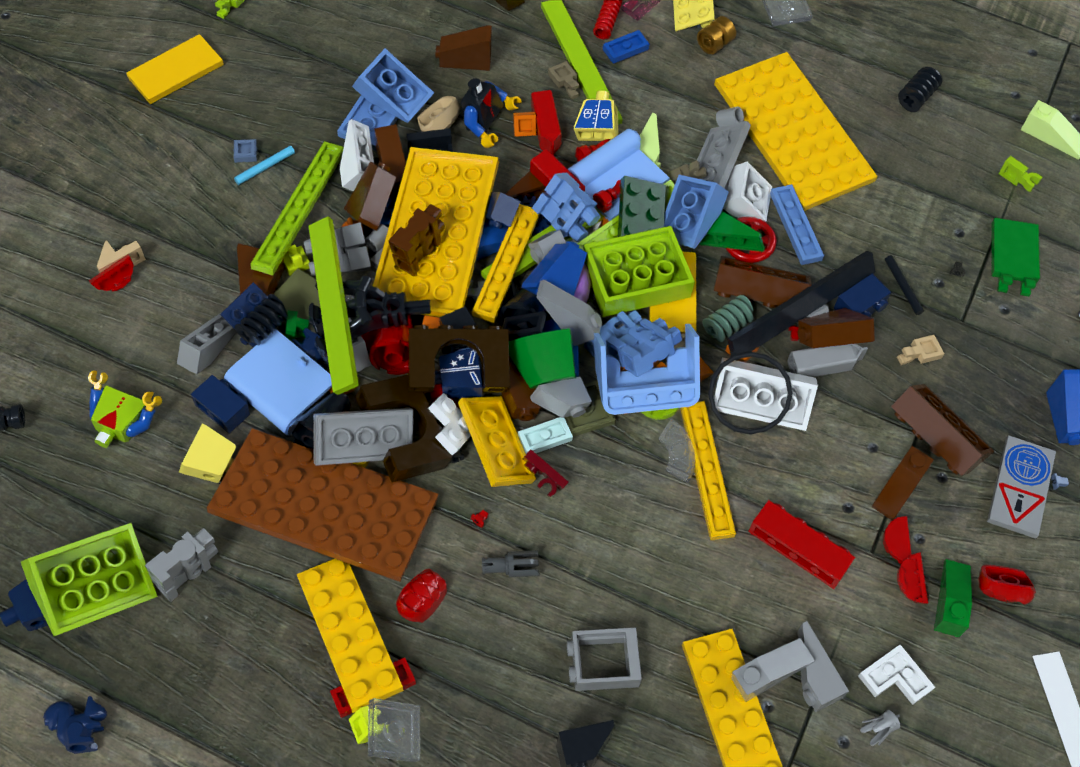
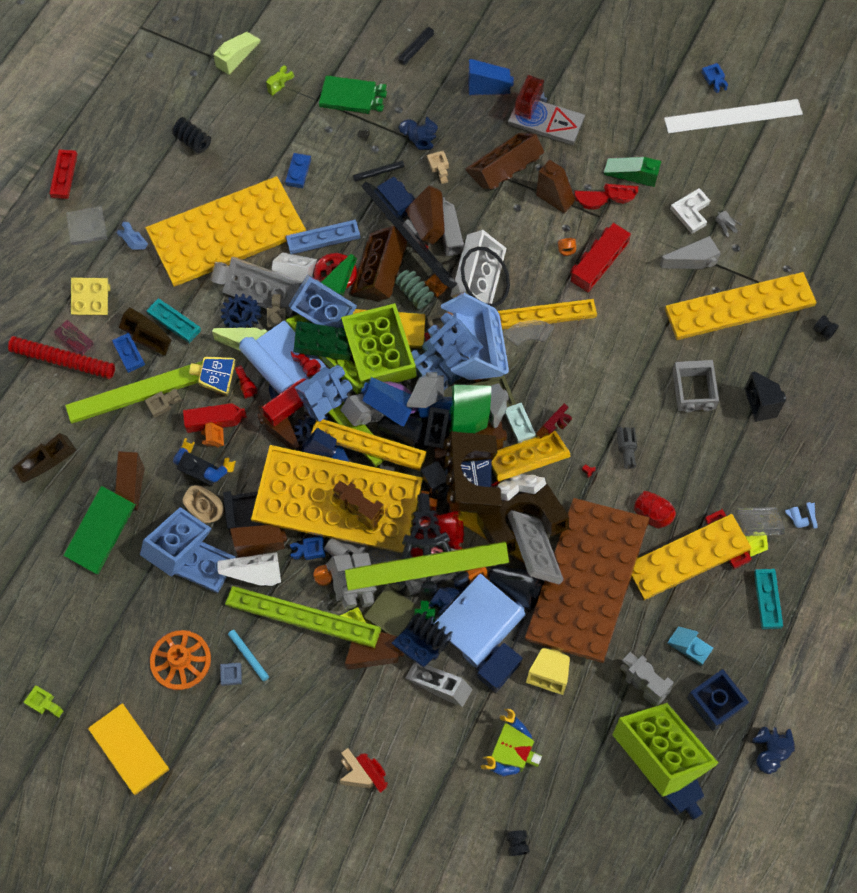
camera: 85 degrees left, 5 degrees up
reddish brown slope [344,161,396,231] -> none
pearl gold wheel [697,16,736,55] -> none
light grey slope [731,638,815,702] -> none
red piece [978,565,1036,605] -> none
none -> green tile [63,486,136,574]
none -> medium blue plate [117,222,148,250]
none -> dark brown slope [119,307,172,356]
none -> teal plate [146,298,201,344]
none -> orange wheel [150,630,211,690]
none -> dark blue gear [220,293,261,328]
none -> blue plate [285,153,311,189]
none -> dark blue animal [399,117,438,150]
none -> clear red brick [514,75,544,119]
none -> orange tile [558,238,576,256]
none -> medium azure slope [667,626,713,666]
none -> dark blue brick [687,669,749,732]
none -> teal plate [754,569,783,629]

